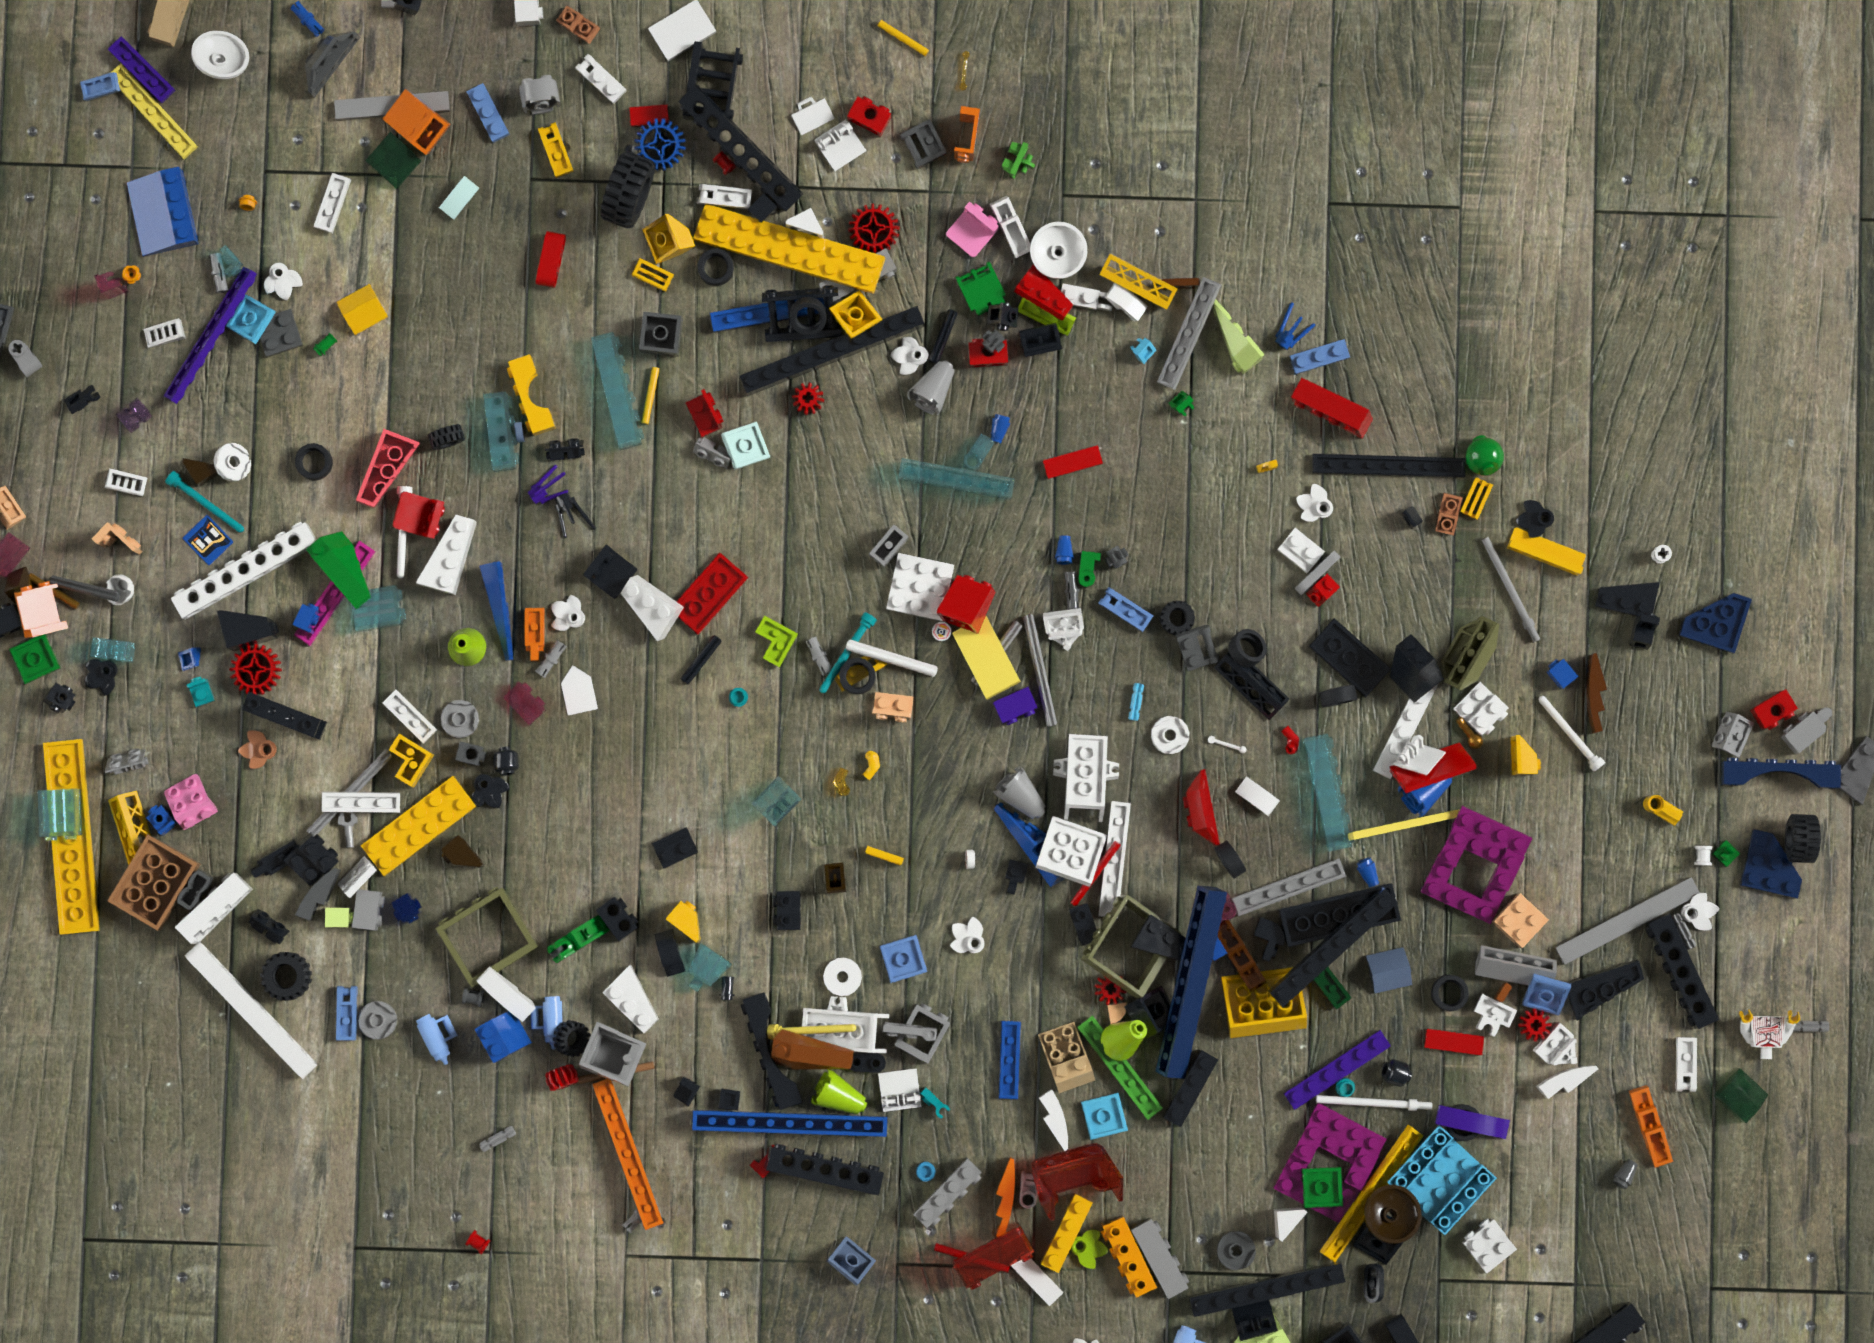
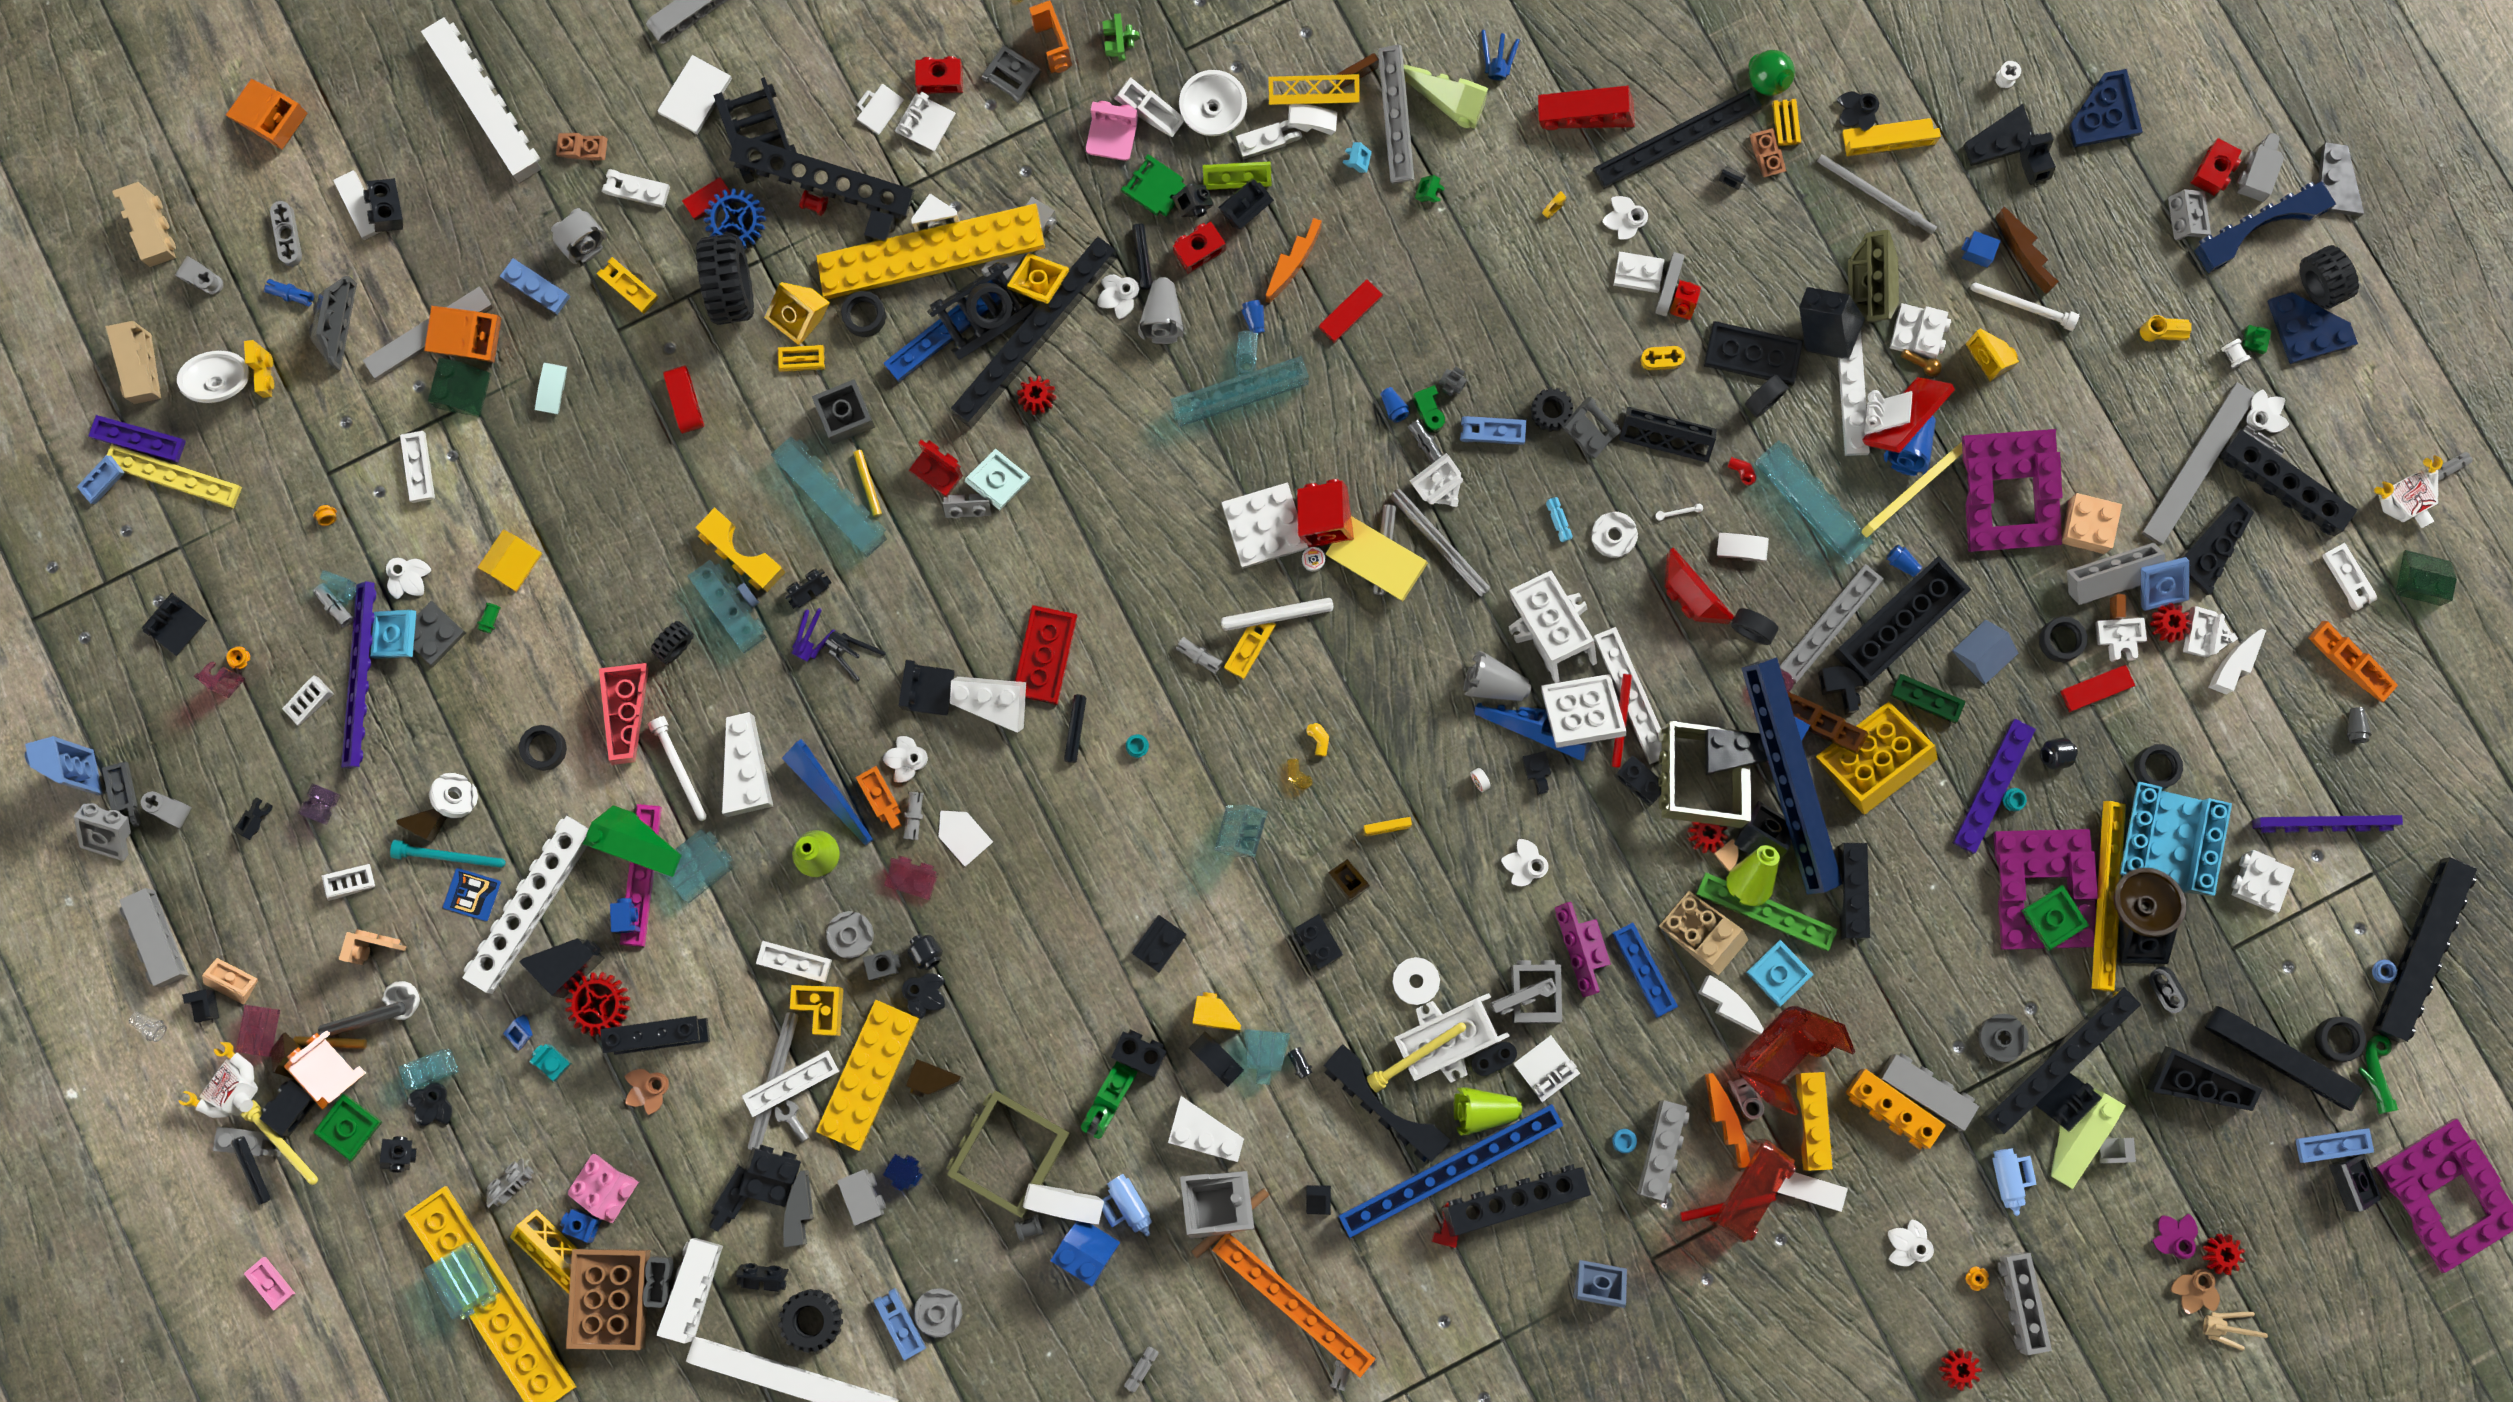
camera: 25 degrees left, 5 degrees down
slope [127,167,199,257] -> none
yellowish green brick [325,908,354,927] -> none
white plate [338,856,376,898] -> none
red bracket [392,491,445,539] -> none
light blue piece [416,1014,458,1065] -> none
red gear [545,1064,579,1091] -> none
black tyre [553,1020,591,1057] -> none
white plate [697,184,752,209] -> none
black plate [719,1088,741,1111] -> none
lime plate [755,615,798,668] -> none
dark orange wedge [771,1029,854,1070] -> none
teal piece [819,612,877,693] -> none
black tyre [839,658,876,695] -> none
red gear [848,203,900,254] -> none
light grey brick [869,525,909,568] -> none
light nougat bracket [872,692,914,723] -> none
medium blue tile [880,935,927,983] -> none
teal plate [921,1087,950,1119] -> none
dark grey gear [982,329,1005,353] -> none
dark purple brick [993,687,1038,726] -> none
red wing [1014,264,1073,321] -> none
lime plate [1071,1230,1108,1269] -> none
black tyre [1229,629,1267,668] -> none
black brick [1268,887,1398,1007] -> none
white slope [1274,1207,1307,1242] -> none
medium blue plate [1289,339,1350,375] -> none
white bar [1316,1095,1432,1111] -> none
dark purple slope [1435,1105,1510,1139] -> none
none -> black hinge [142,592,207,656]
none -> yellow plate [244,340,274,398]
none -> orange slope [1266,218,1322,303]
none -> magenta bracket [1555,902,1611,998]
none -> yellow beam [1640,346,1685,370]
none -> dark purple plate [2252,815,2403,833]

